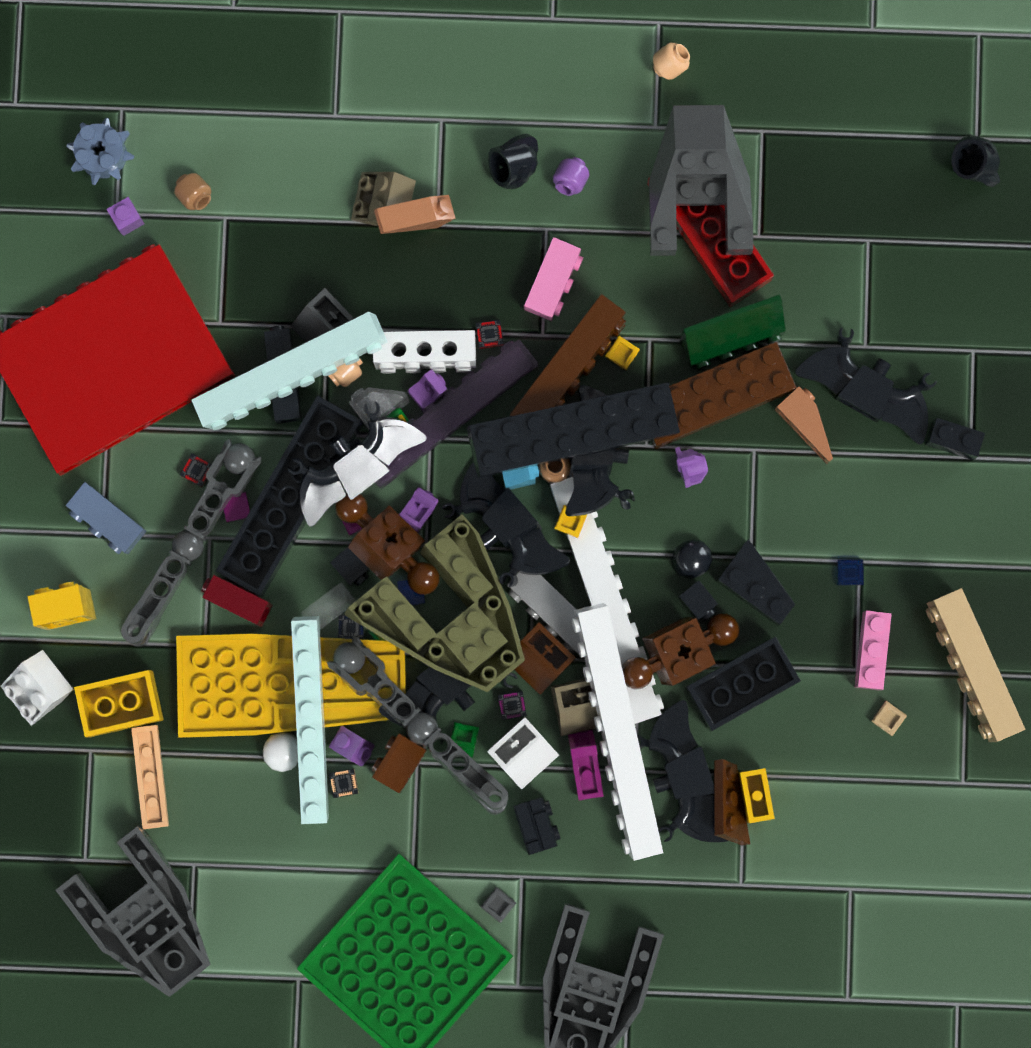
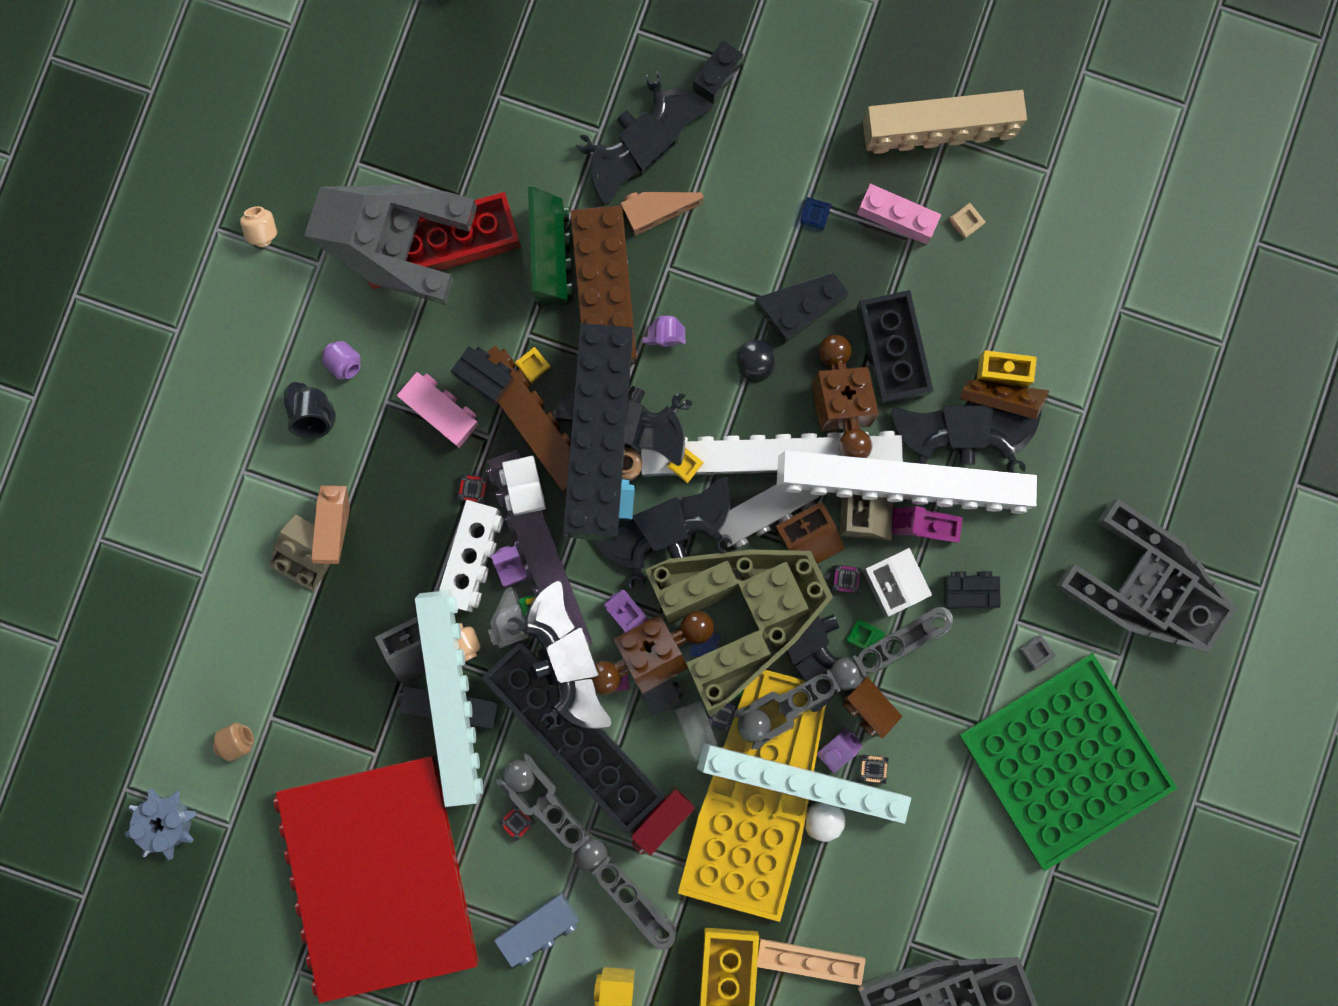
camera: 80 degrees left, 0 degrees up
medium lavender brick [107,197,145,236] -> none
magenta tile [224,492,250,523] -> none
black brick [678,581,718,621] -> none
none -> black brick [451,346,514,405]
none -> white brick [499,456,546,516]

